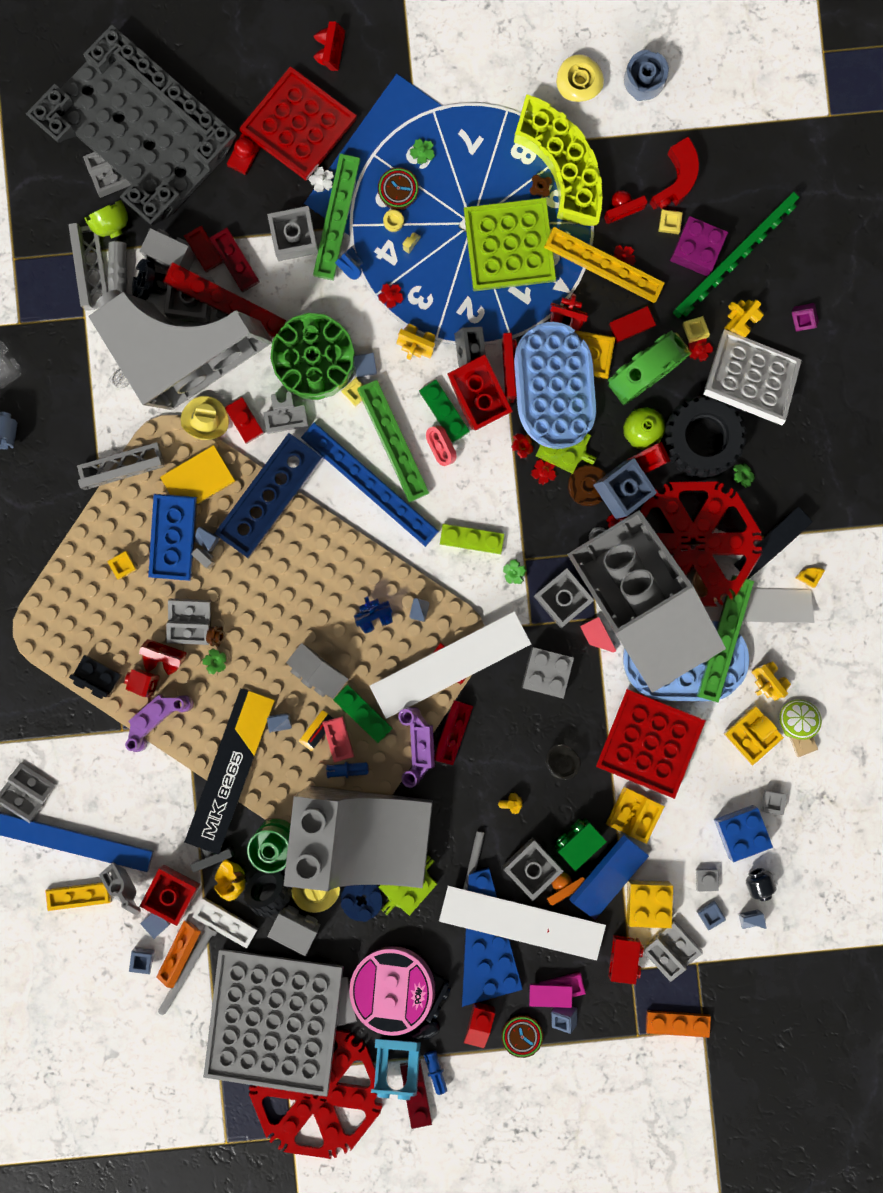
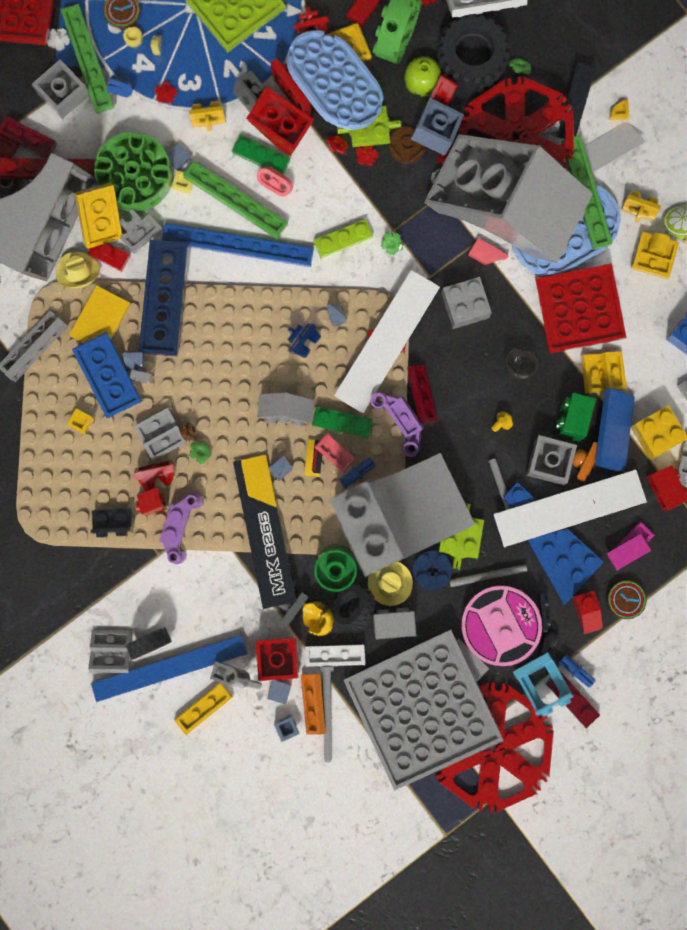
camera: 30 degrees left, 5 degrees down
light grey brick [533,568,594,628] -> none
sand blue slope [552,1007,577,1034] -> none
none -> yellow plate [74,182,122,249]
none -> black tyre [125,627,172,660]
none -> light grey bar [449,564,527,587]

